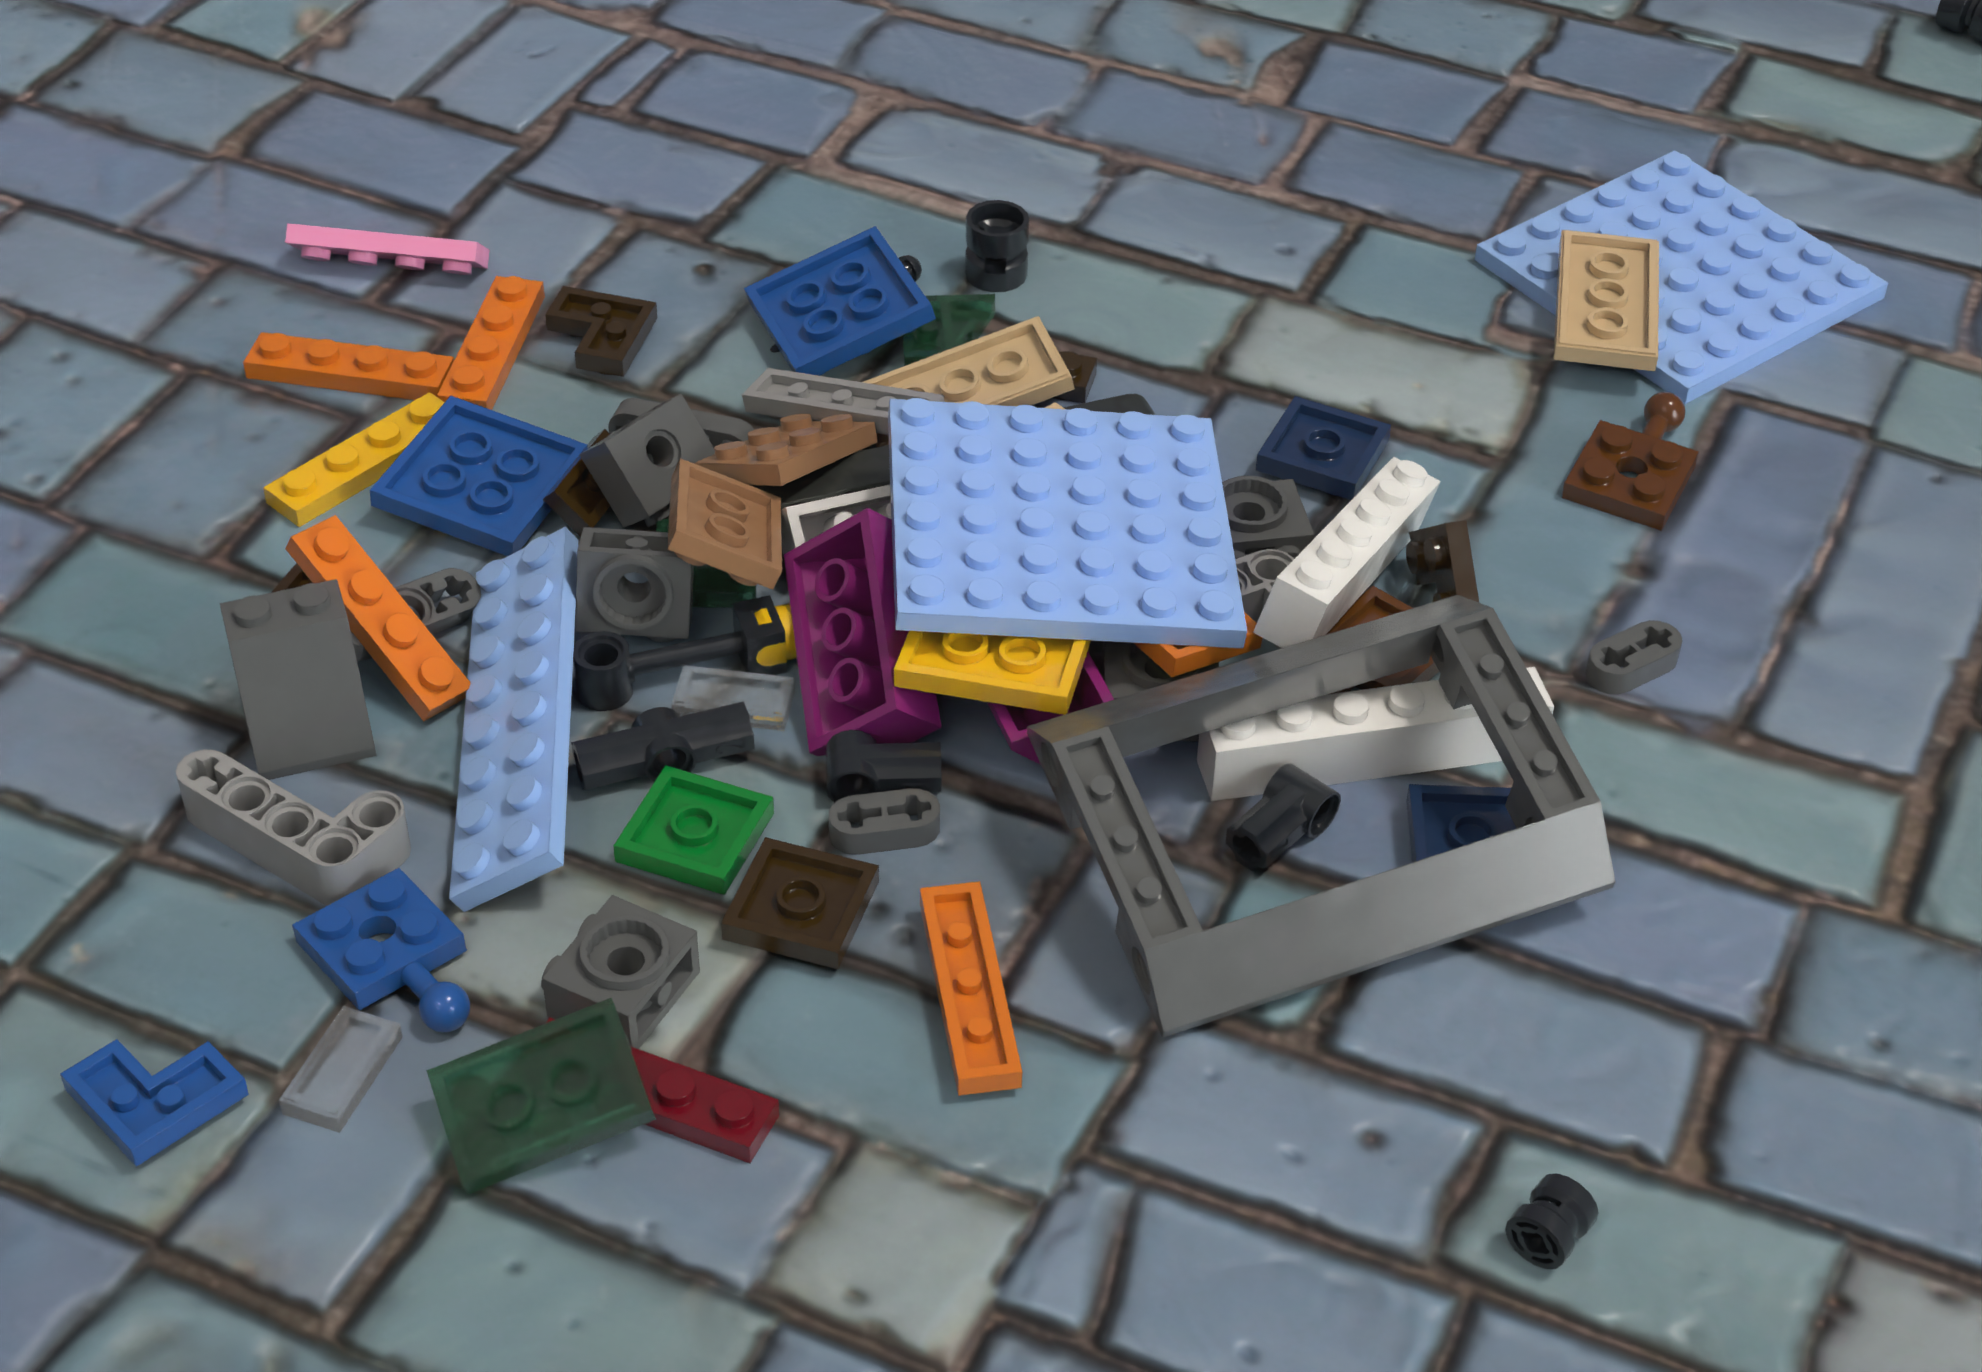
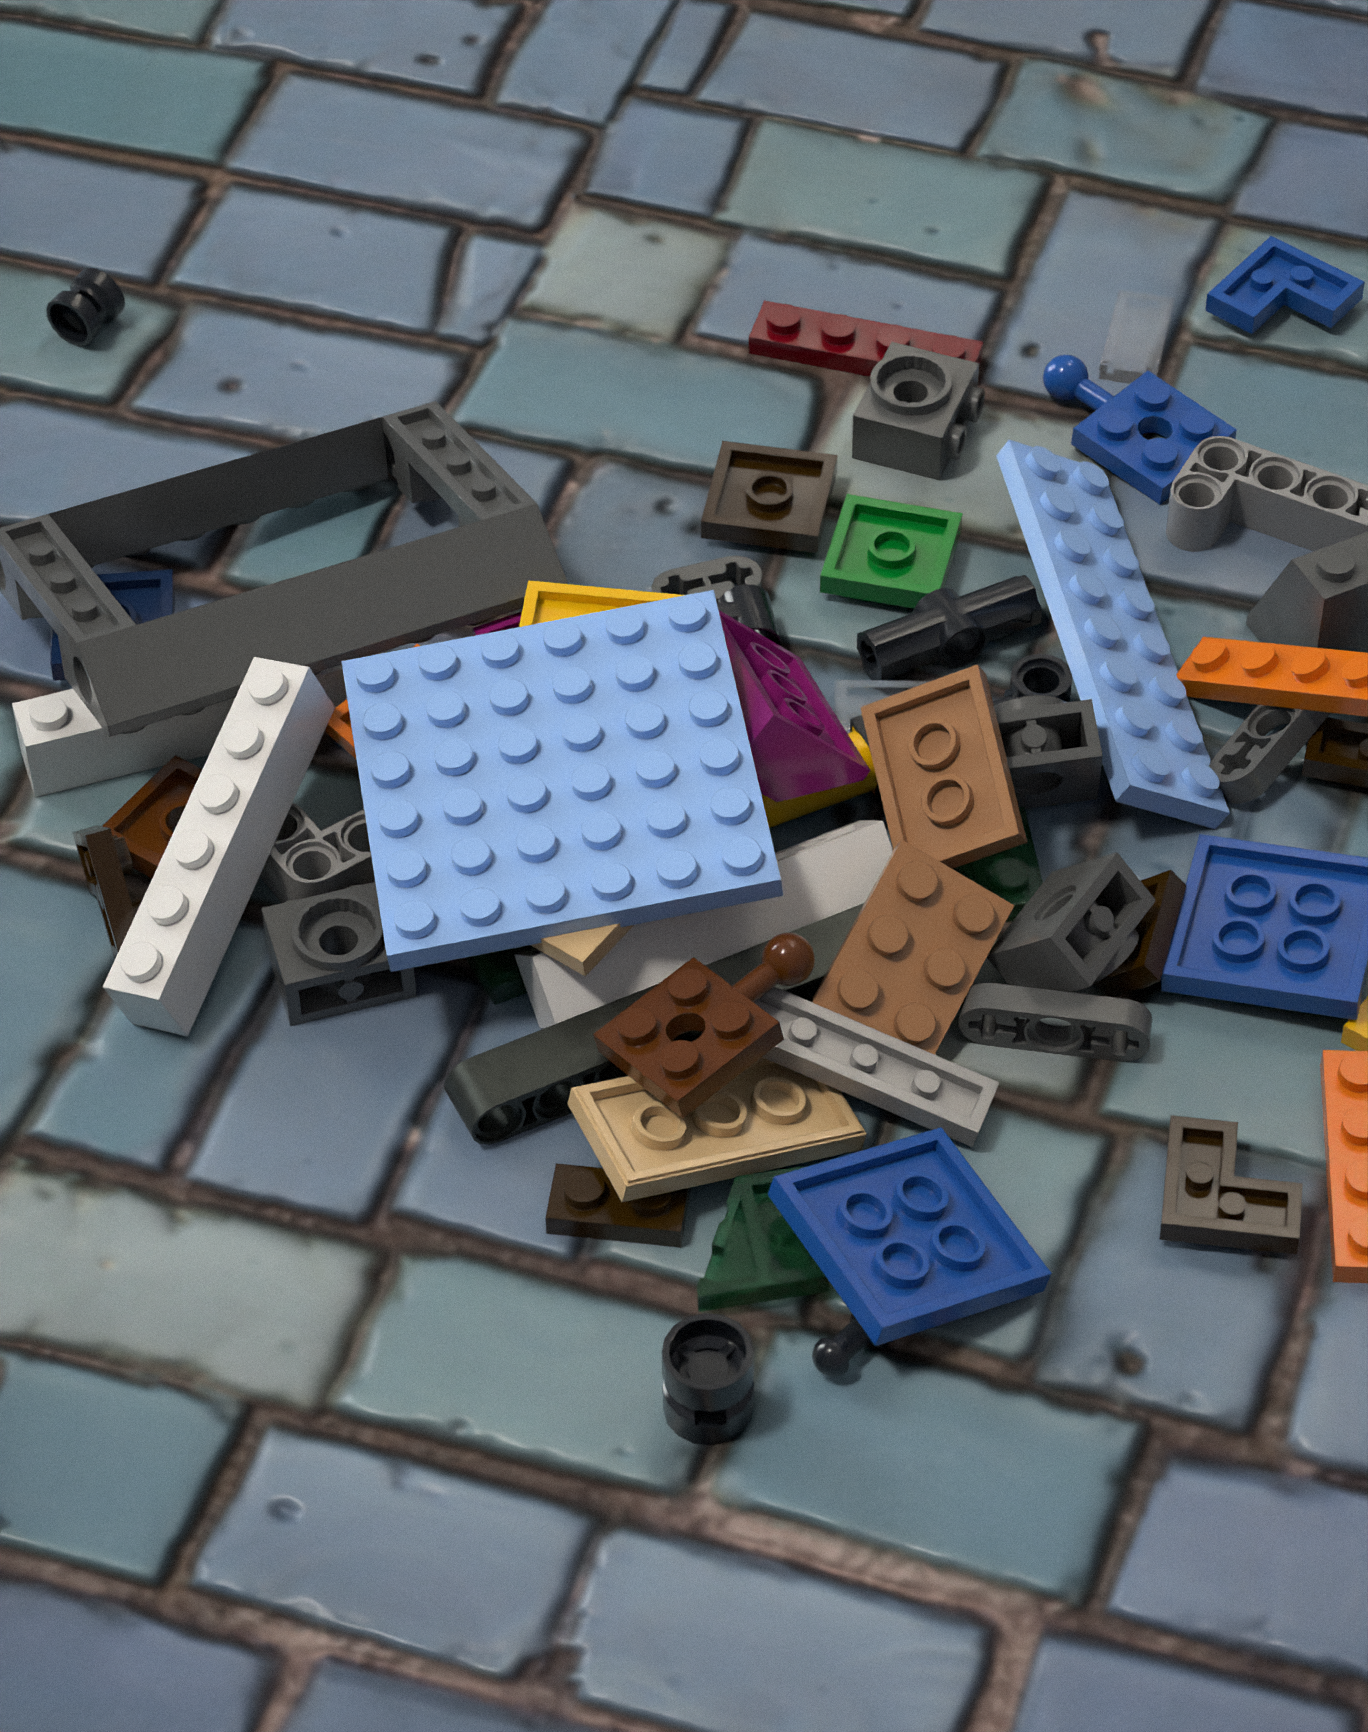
camera: 175 degrees right, 5 degrees up
clear green plate [426,998,656,1194] -> none
orange plate [920,881,1023,1096] -> none
dark blue plate [1256,396,1391,500] -> none
none -> reddish brown plate [593,933,815,1119]

